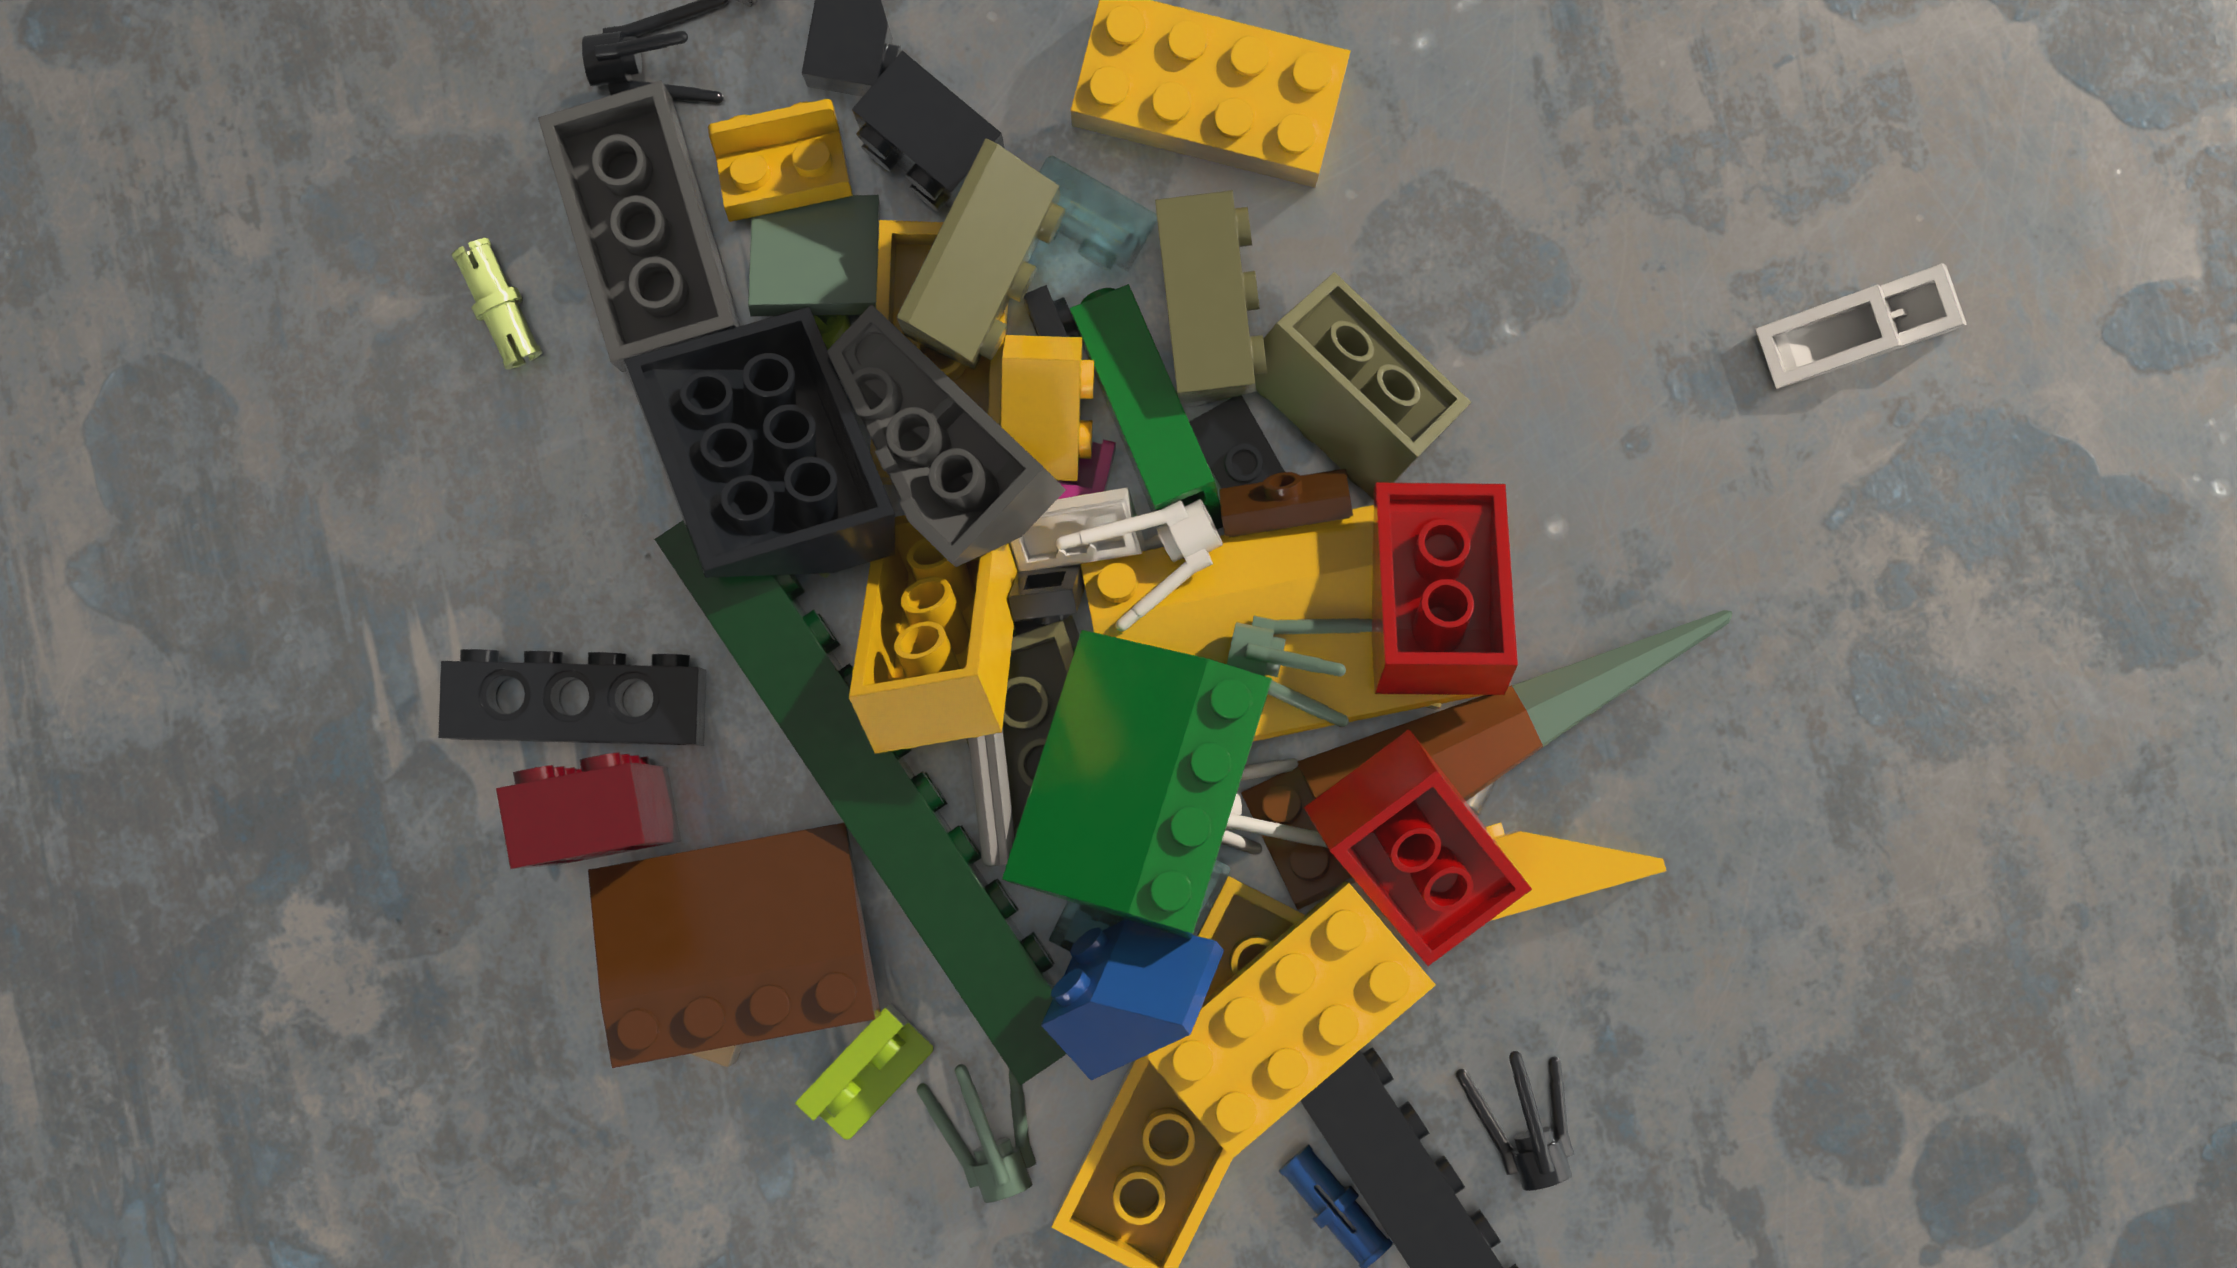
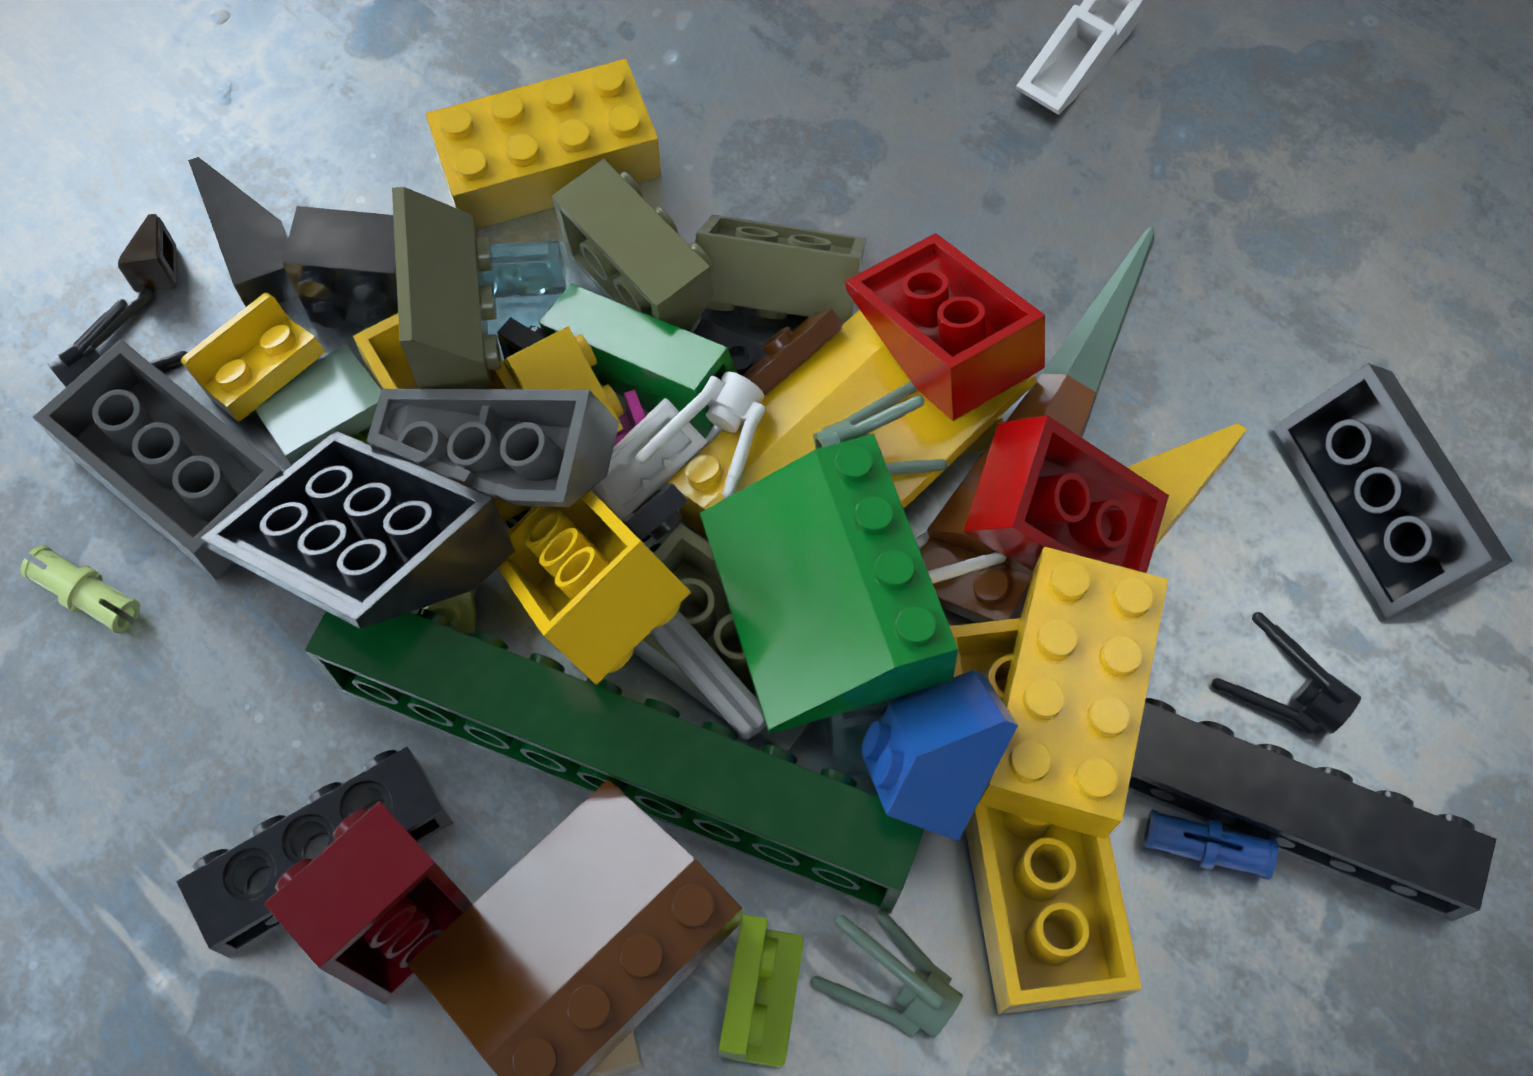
camera: 40 degrees left, 20 degrees down
none -> black slope [1273,363,1513,619]

